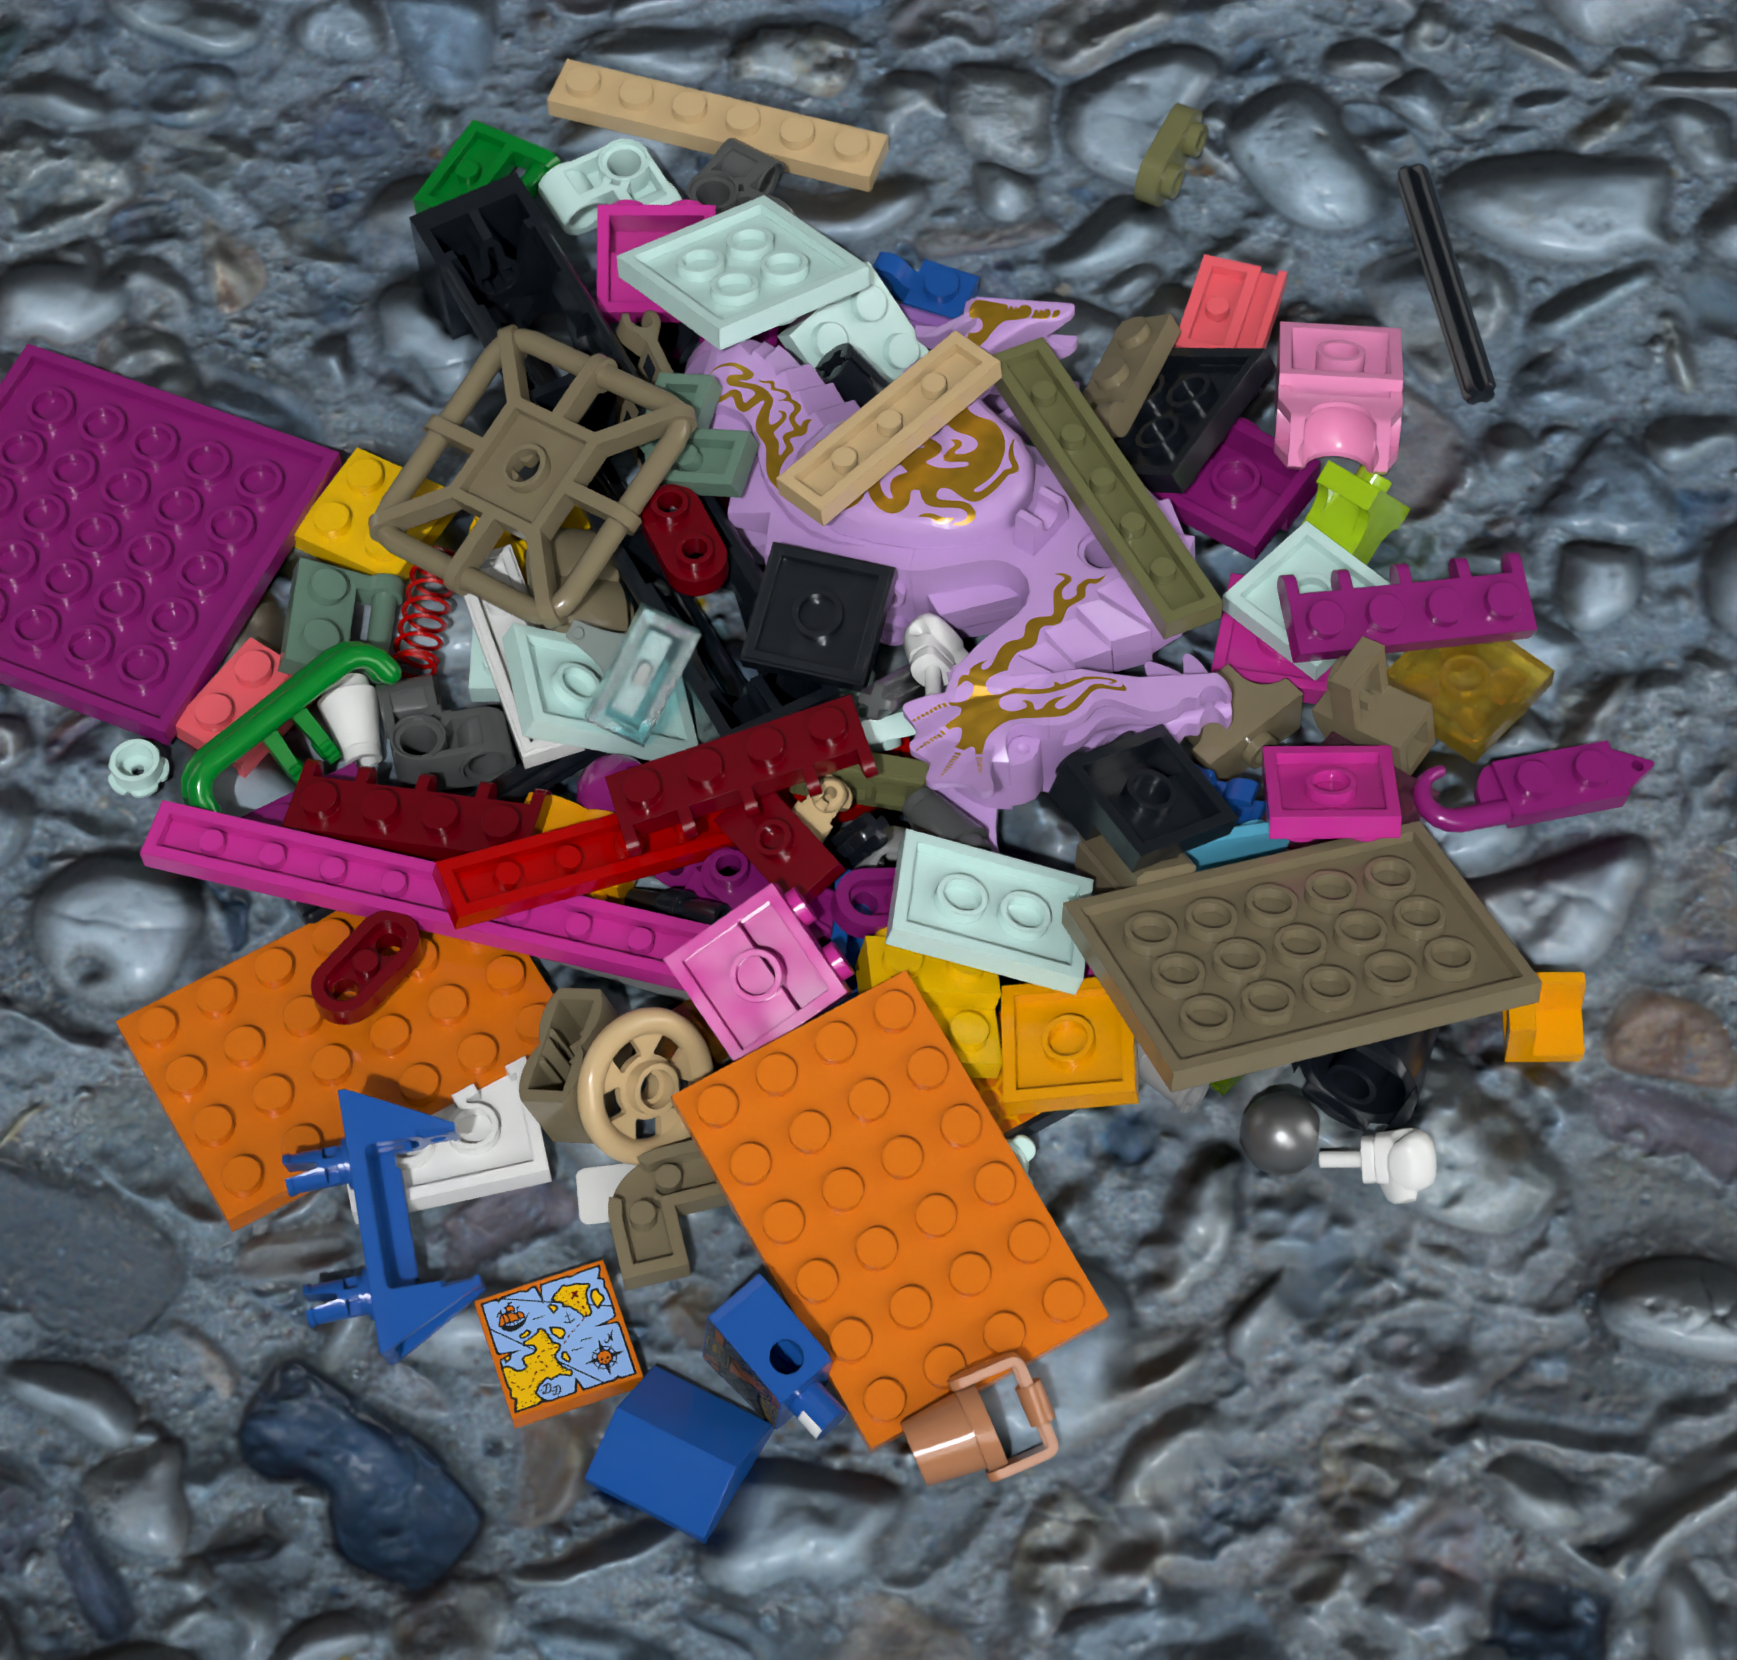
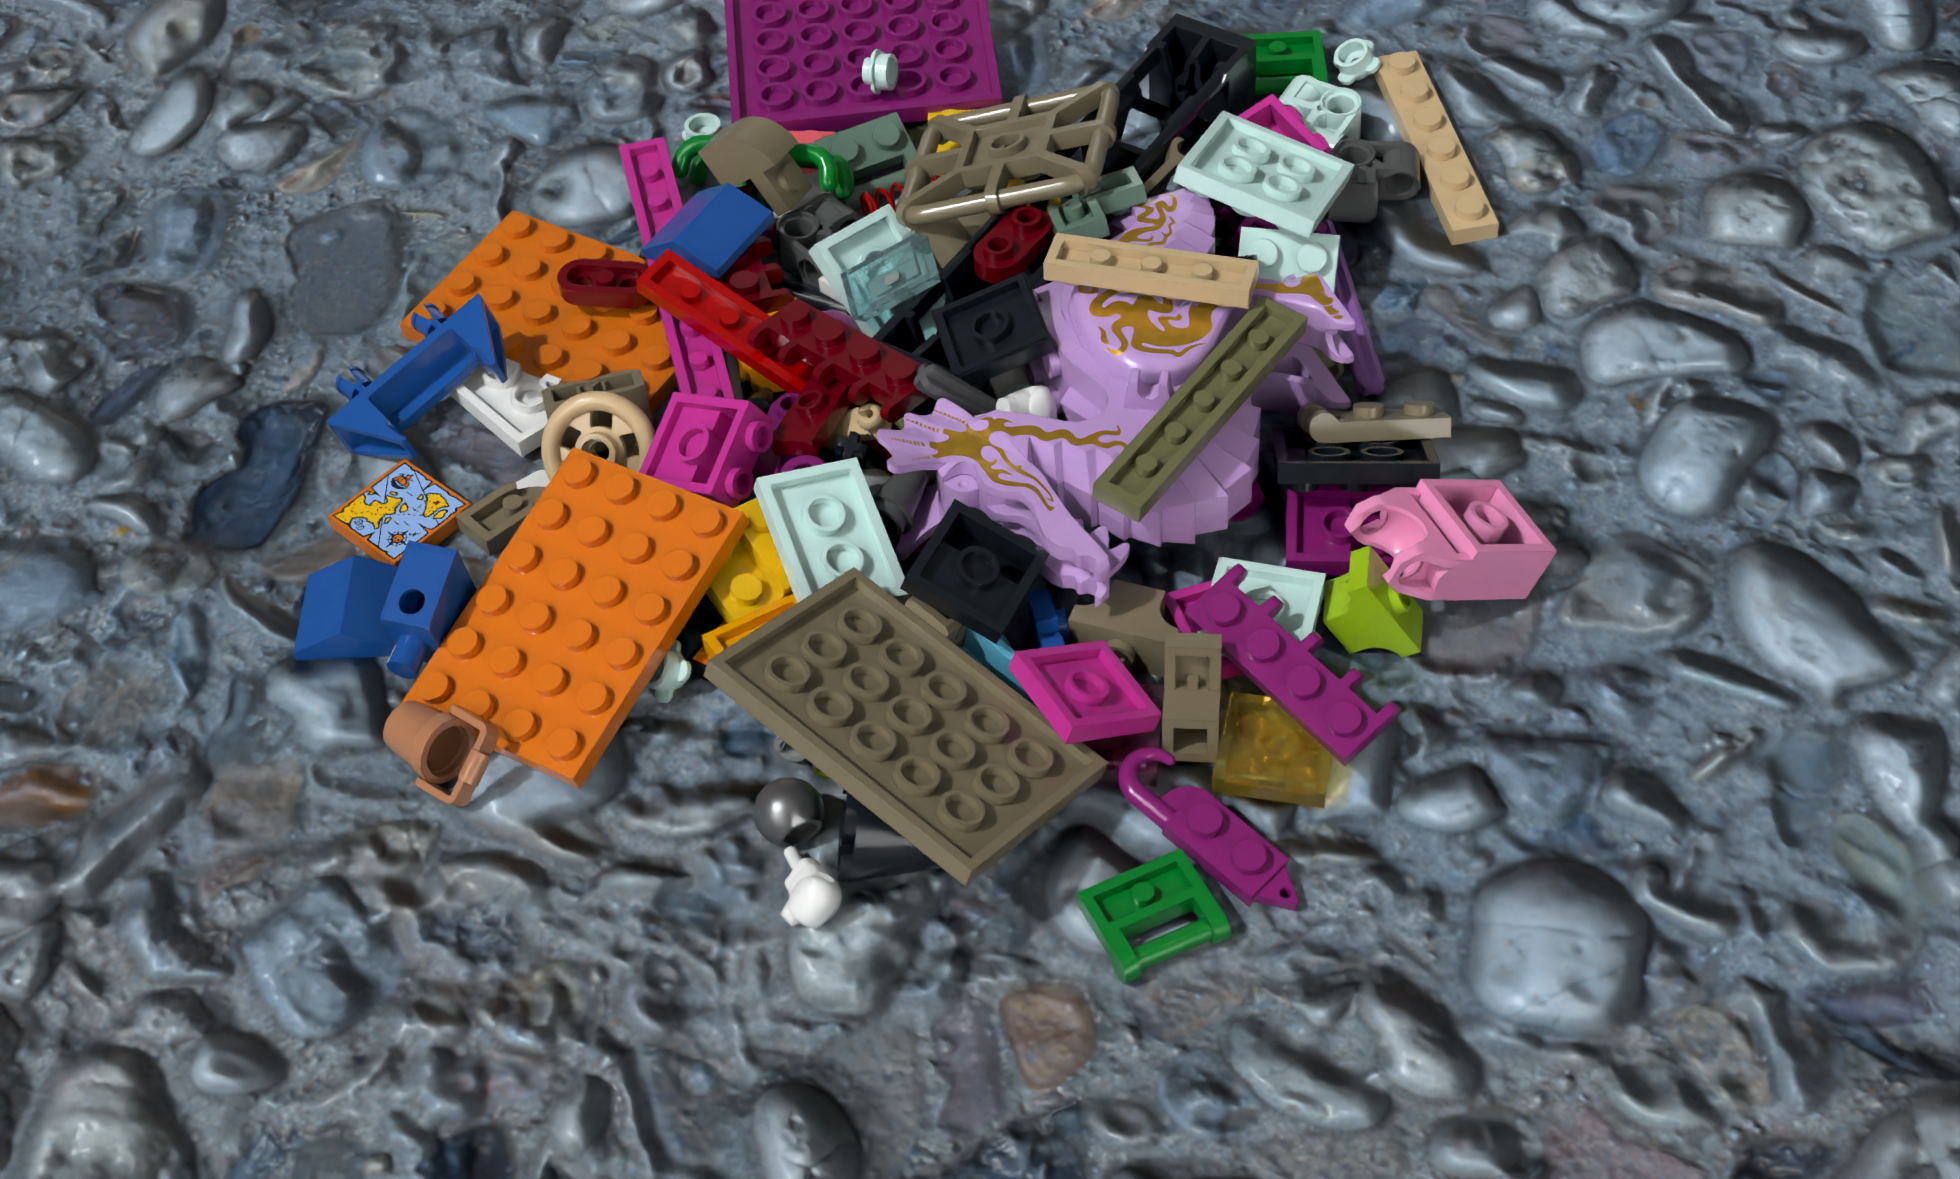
camera: 60 degrees right, 10 degrees down
blue plate [873,252,979,319] -> none
olive plate [1134,103,1208,207] -> none
coral plate [1173,254,1287,349] -> none
black axle [1397,163,1496,405] -> none
light orange panel [1501,972,1586,1062] -> none
none -> blue slope [641,183,775,278]
none -> dark tan brick [698,116,813,217]
none -> light aqua plate [862,49,898,94]
none -> green plate [1077,848,1231,984]
none -> light aqua plate [1332,38,1381,85]

